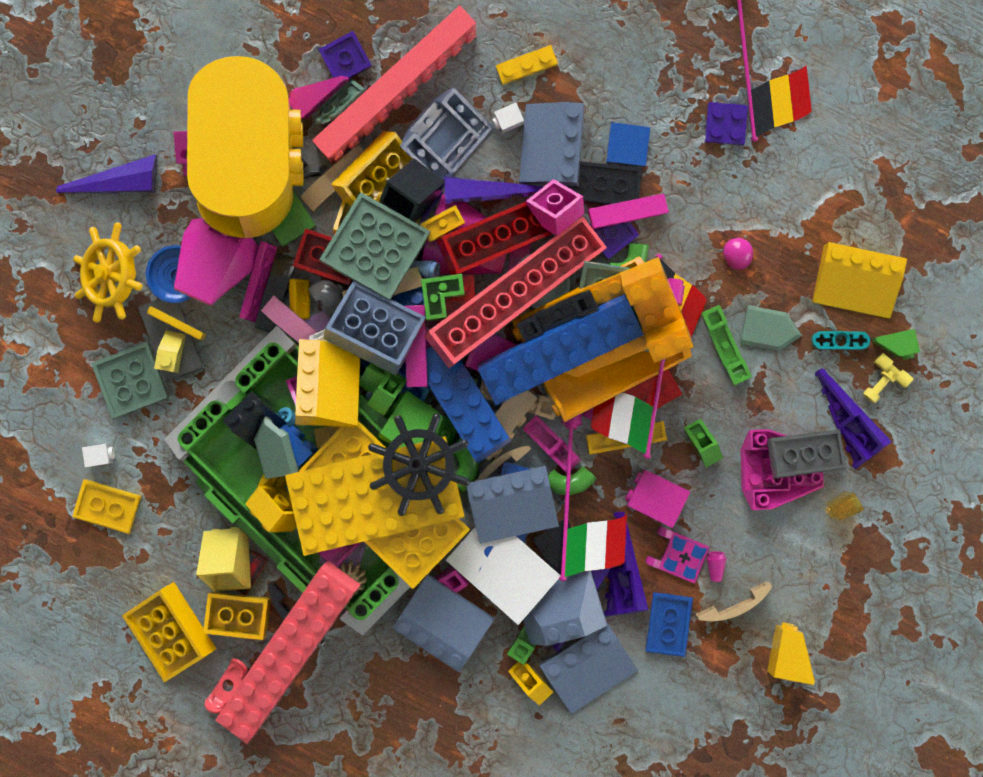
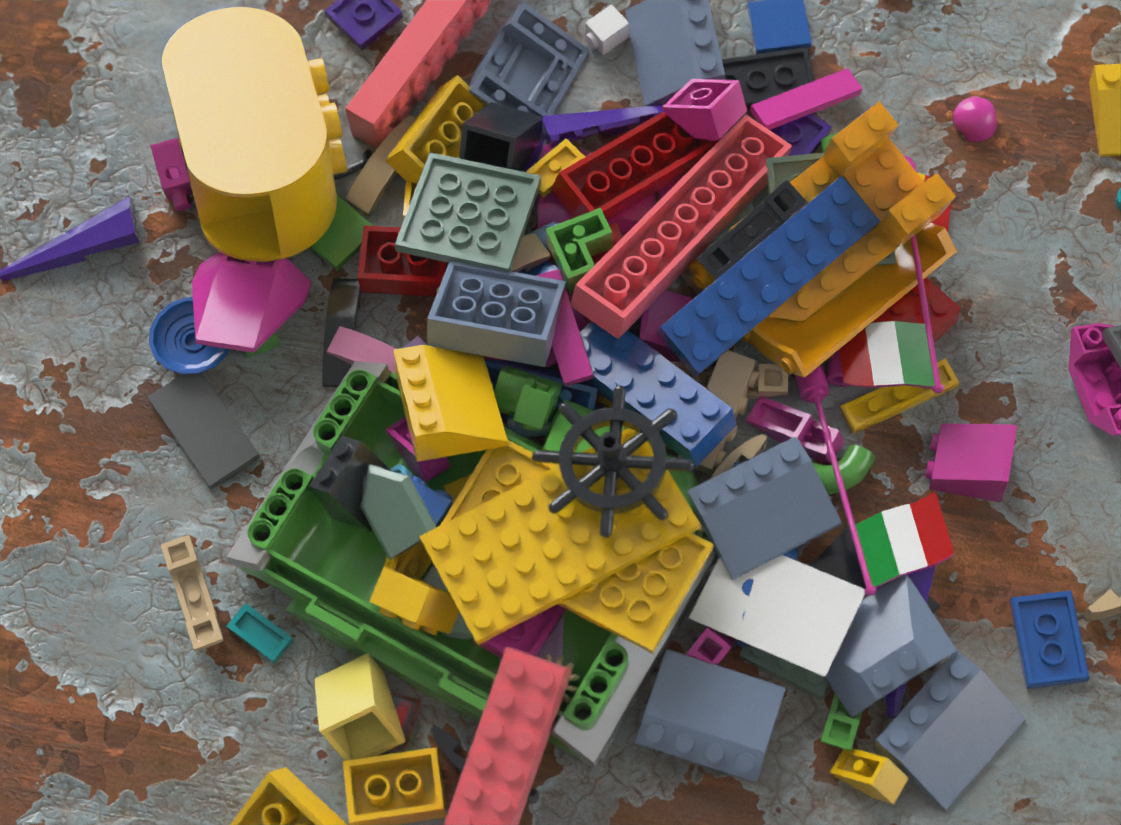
camera: 10 degrees left, 20 degrees down
yellow tile [72,479,142,534] -> none
yellow piece [73,222,143,323] -> none
white brick [82,444,115,467] -> none
sand green plate [91,342,169,419] -> none
yellow tile [147,306,207,341] -> none
light yellow slope [154,330,186,373] -> none
dark pink tile [239,241,277,323] -> none
dark pink slope [289,76,350,119] -> none
yellow plate [289,279,310,320] -> none
dark grey cylinder [309,279,345,318] -> none
sand green tile [315,78,366,126] -> none
dark purple wedge [604,512,648,617] -> none
dark pink flag [645,527,709,583] -> none
bright green slope [684,419,723,467] -> none
bright green slope [701,305,752,385] -> none
dark pink cone [707,551,727,582] -> none
sand green tile [740,305,802,351] -> none
none -> tan slope [161,534,224,652]
none -> teal tile [226,603,294,664]

